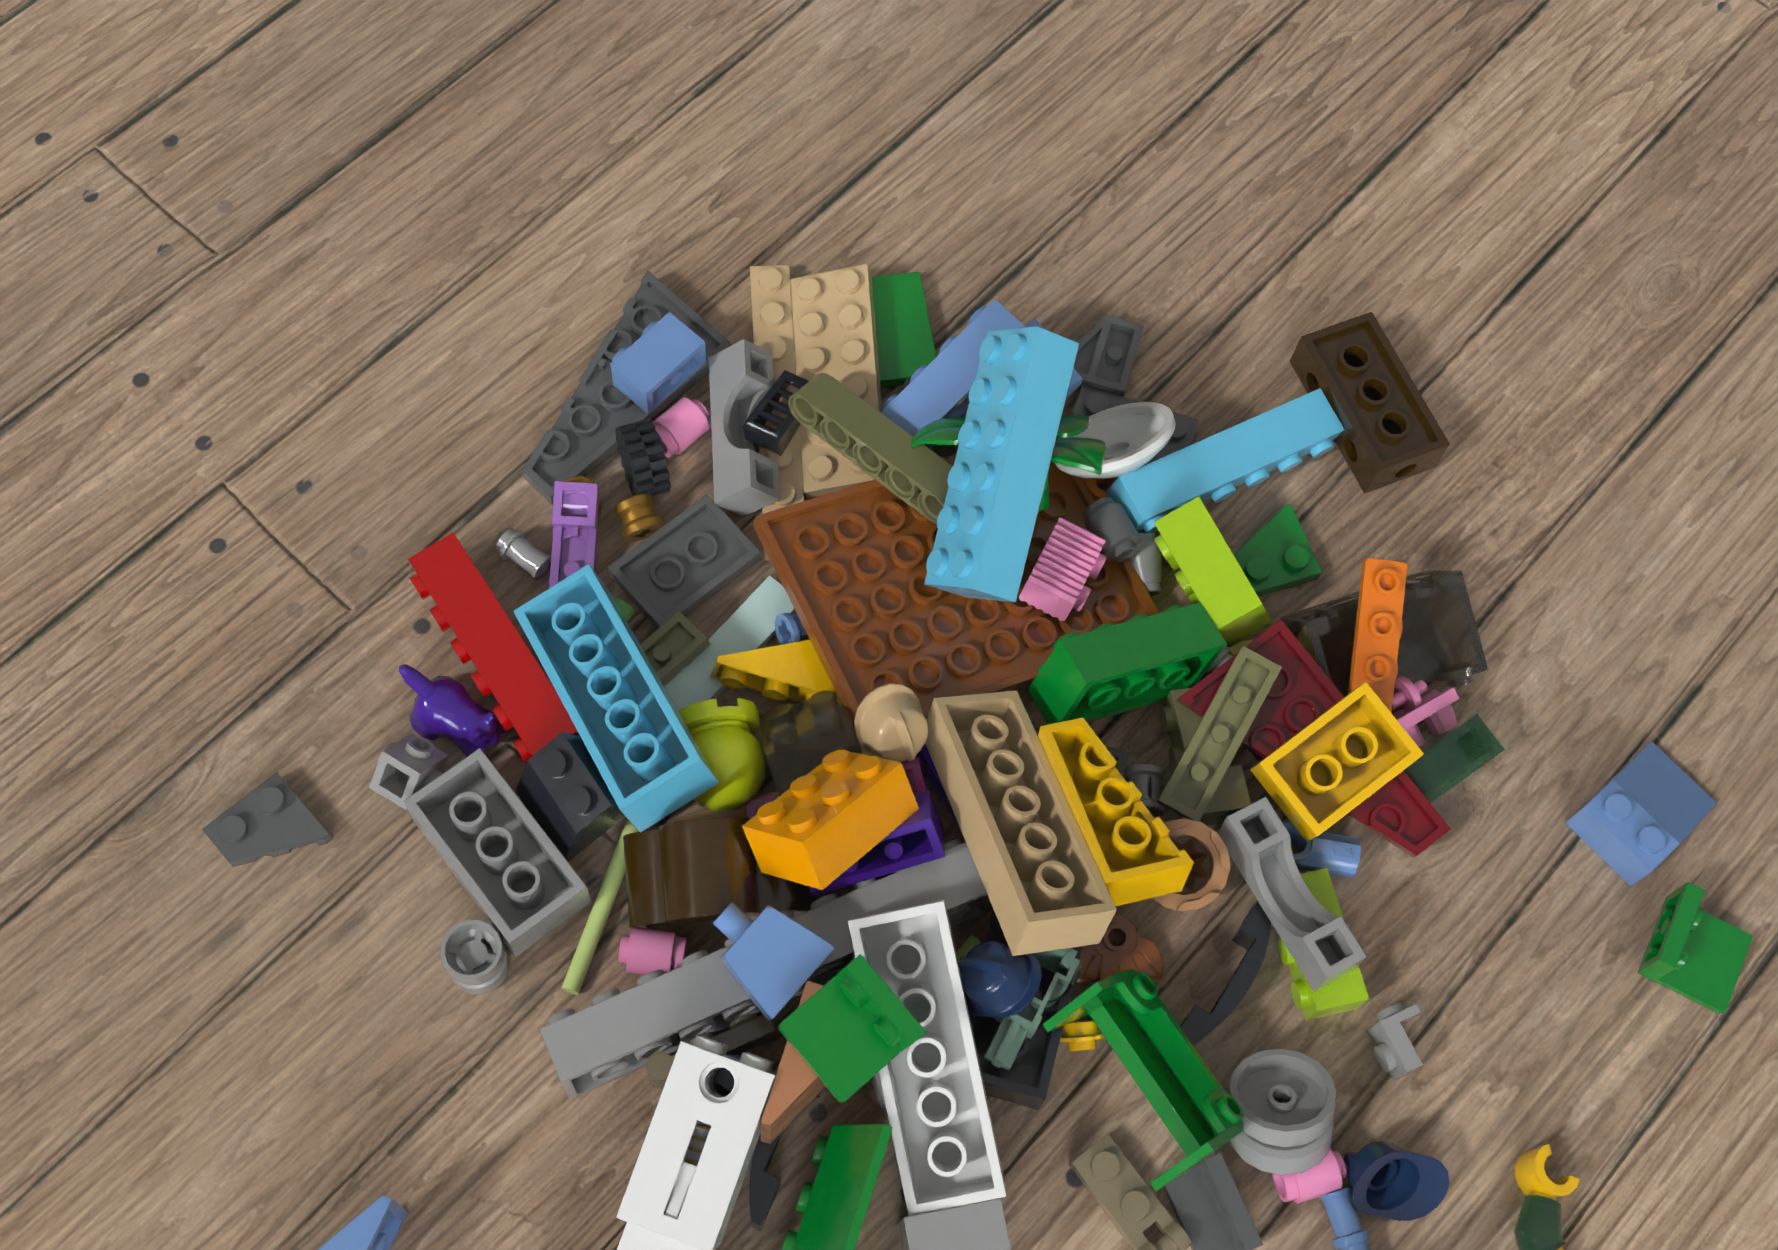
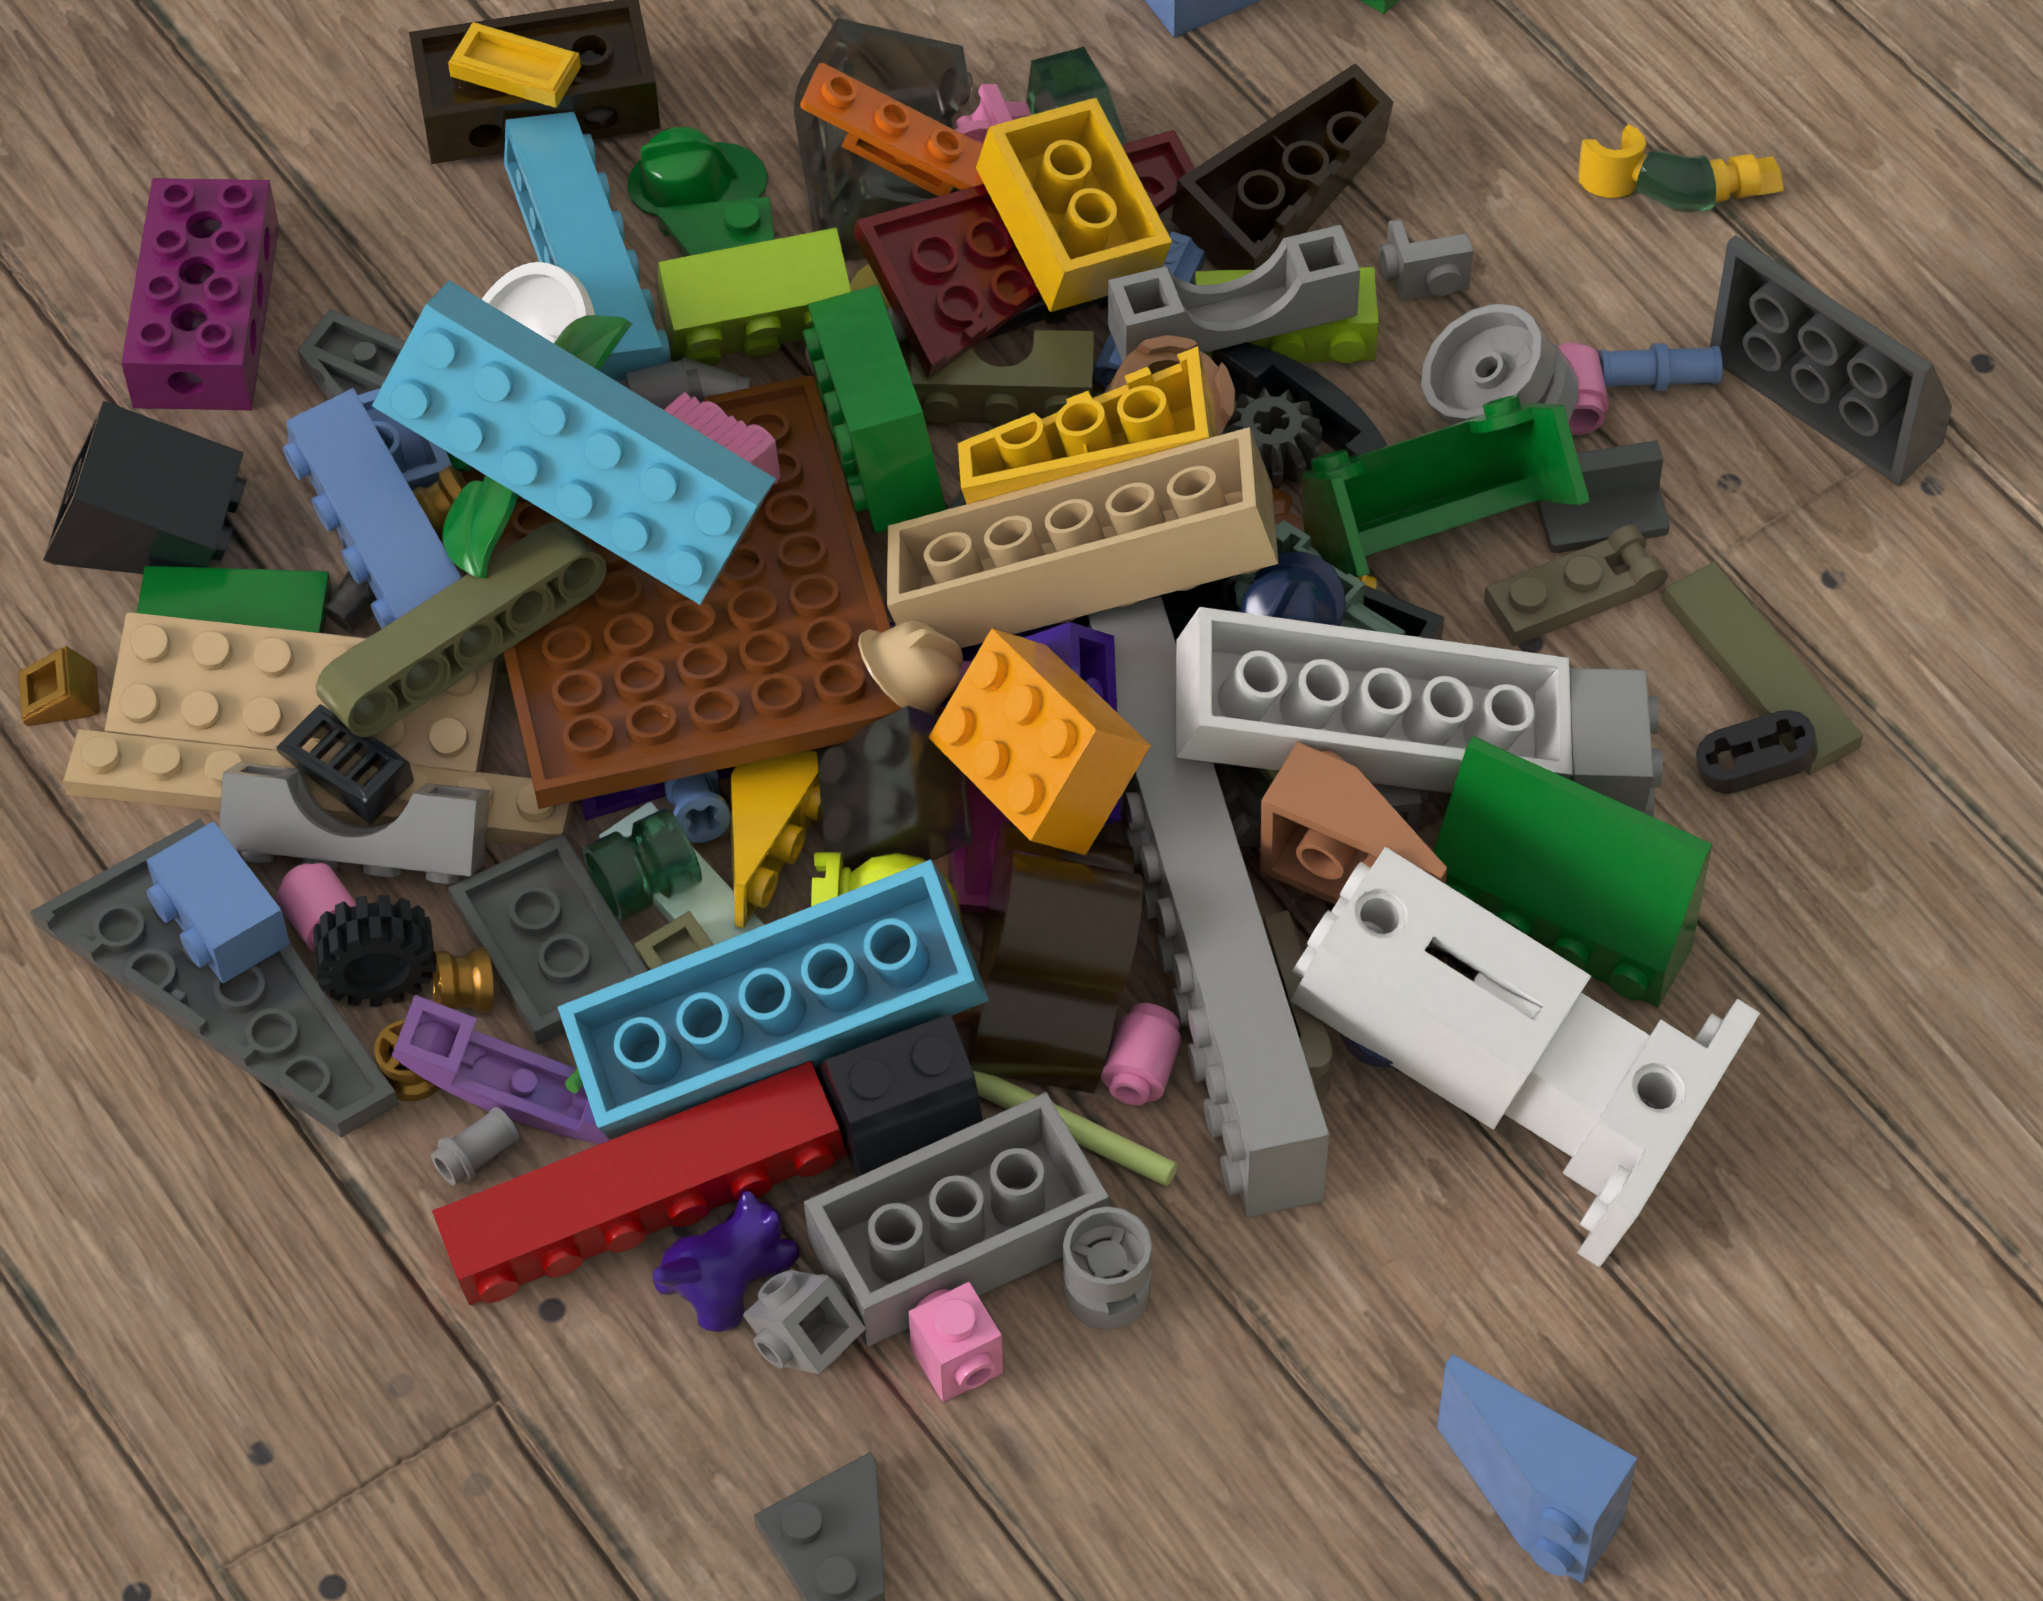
camera: 70 degrees left, 10 degrees down
medium blue torso [713,902,834,1020] -> none
green bracket [778,954,926,1103] -> none
olive plate [1157,645,1282,822] -> none
dark blue piece [1344,1140,1449,1221] -> none
none -> pearl gold slope [18,646,100,726]
none -> black slope [43,401,247,574]
none -> magenta brick [121,178,279,410]
none -> yellow tile [448,22,581,108]
none -> clear green wheel [583,808,703,923]
none -> green piece [627,126,768,216]
none -> bright pink brick [908,1282,1003,1403]
none -> dark brown wedge [1171,63,1394,270]
none -> dark grey gear [1221,387,1322,489]

